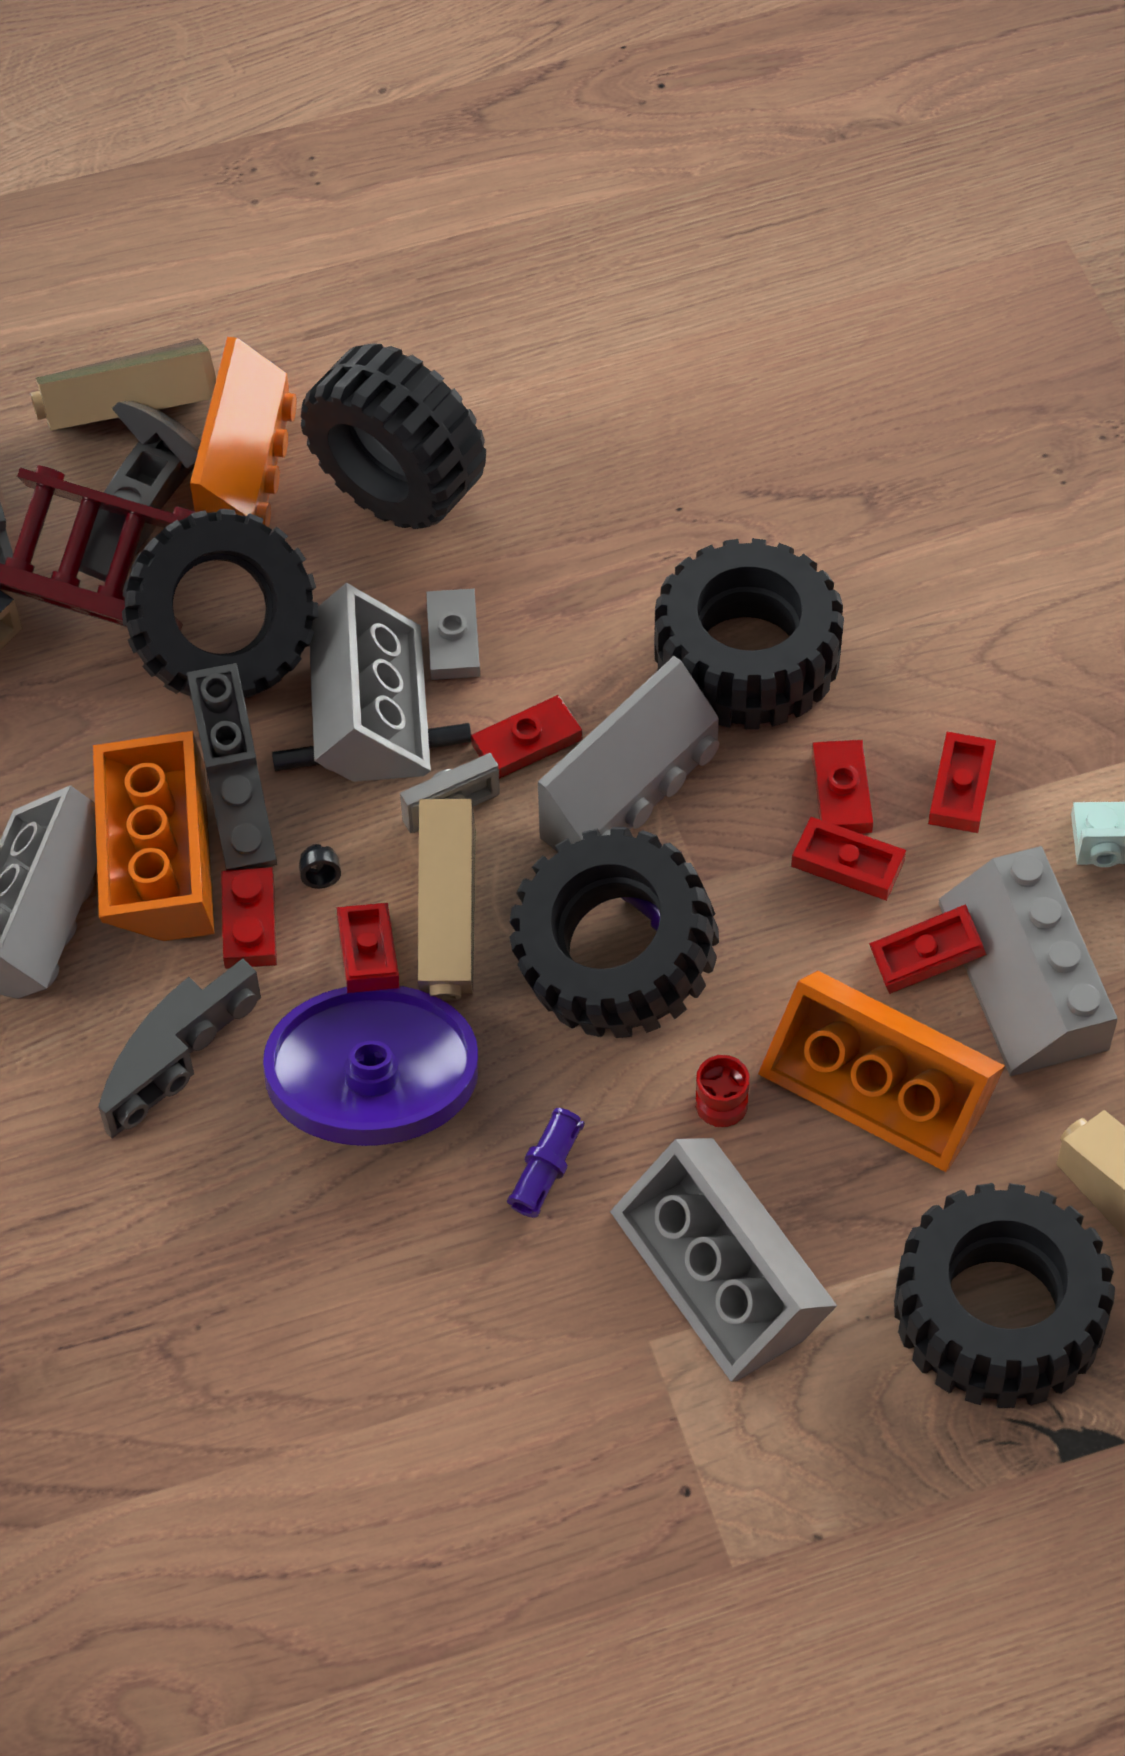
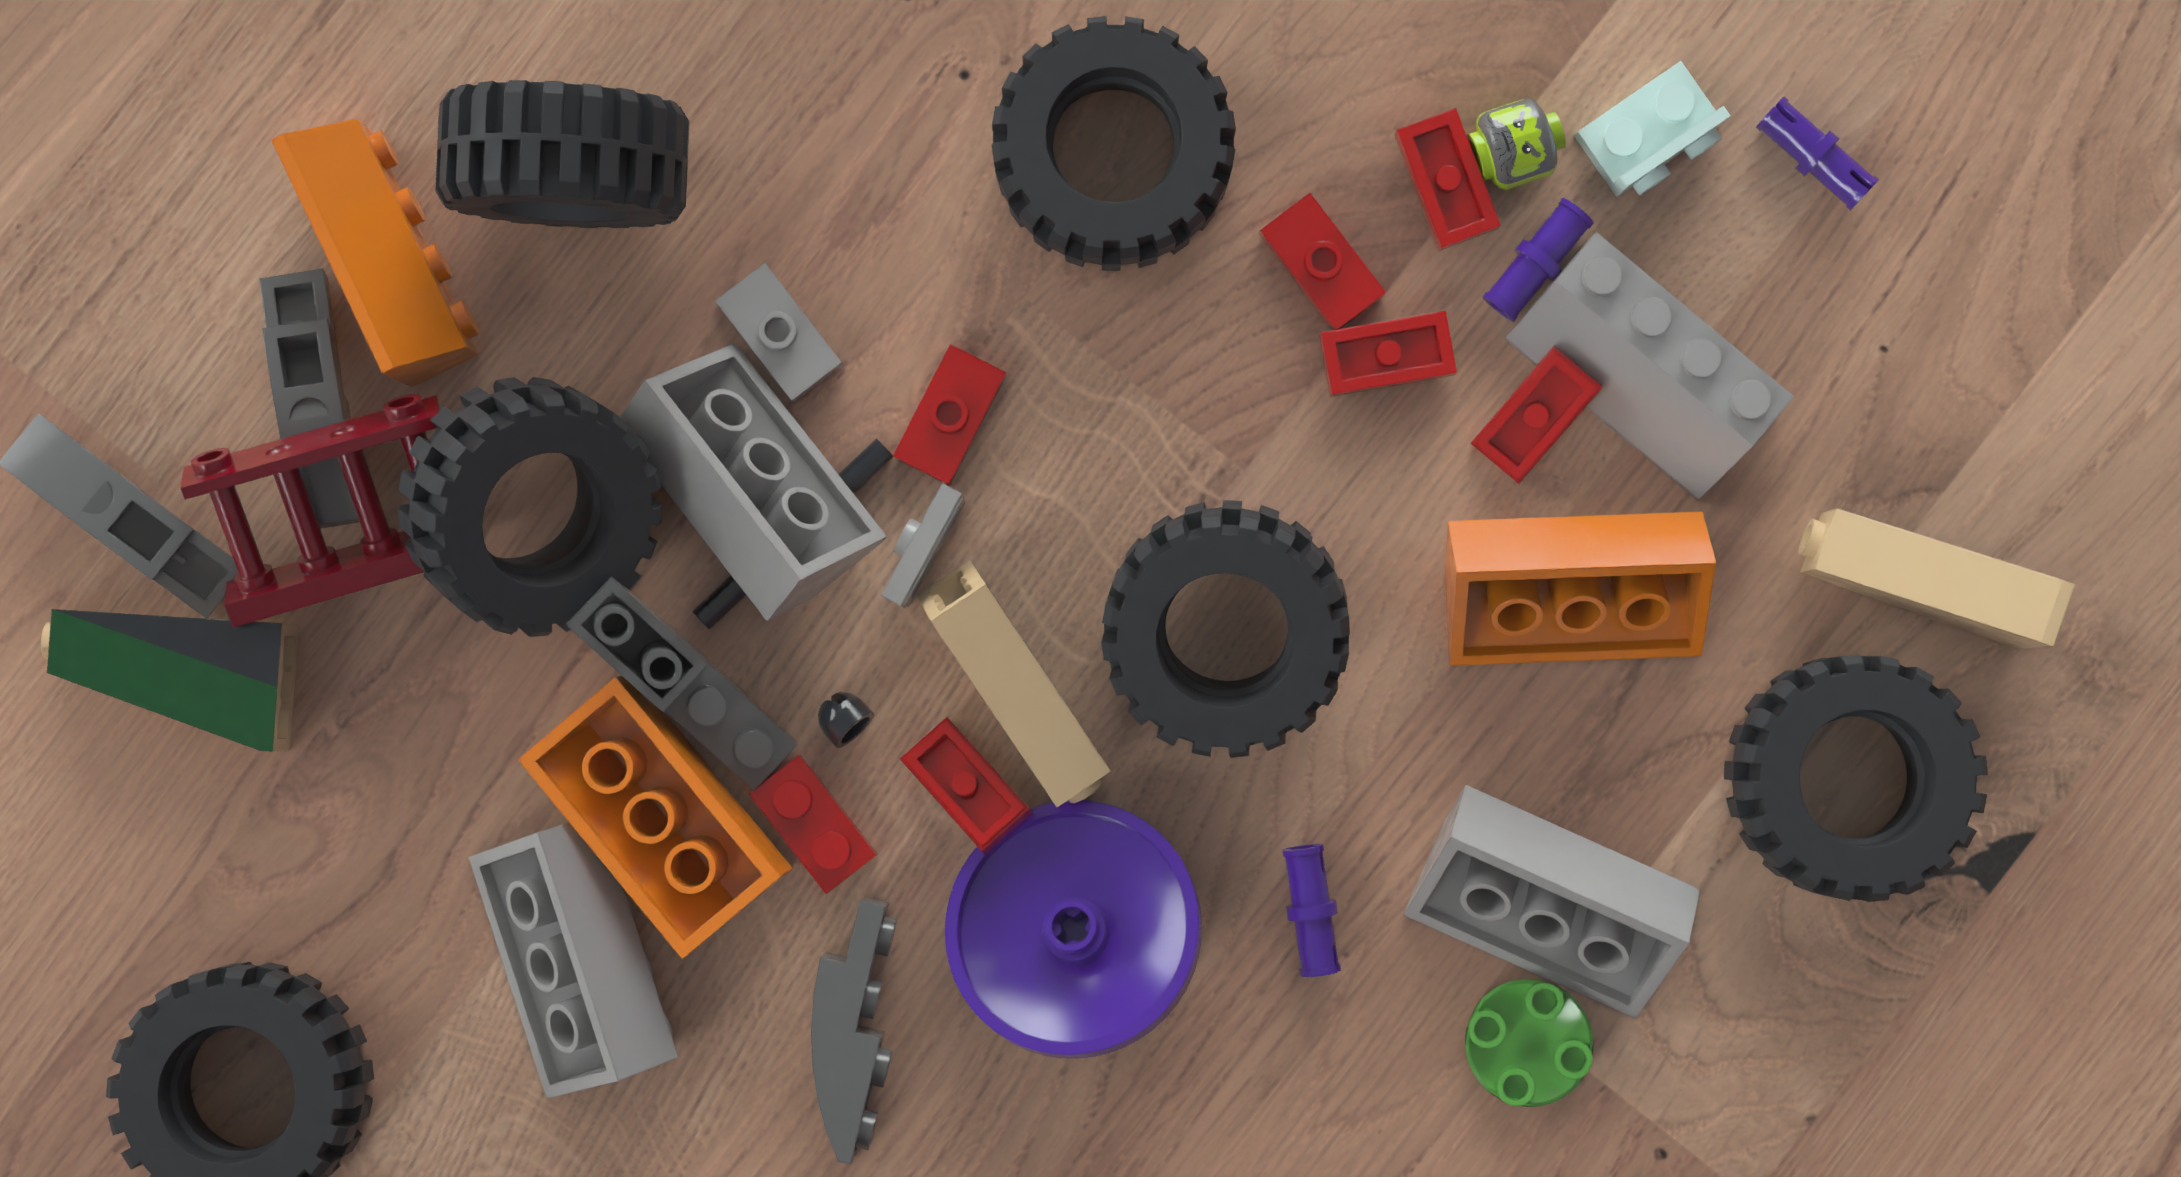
camera: 35 degrees left, 30 degrees up
tan slope [30,338,216,430] -> none
dark grey slope [112,401,201,469] -> none
light grey slope [538,656,719,852] -> none
red wheel [695,1055,750,1127] -> none
none -> bright green dish [1465,979,1593,1107]
none -> head [1467,99,1566,190]
none -> dark purple pin [1483,198,1594,322]

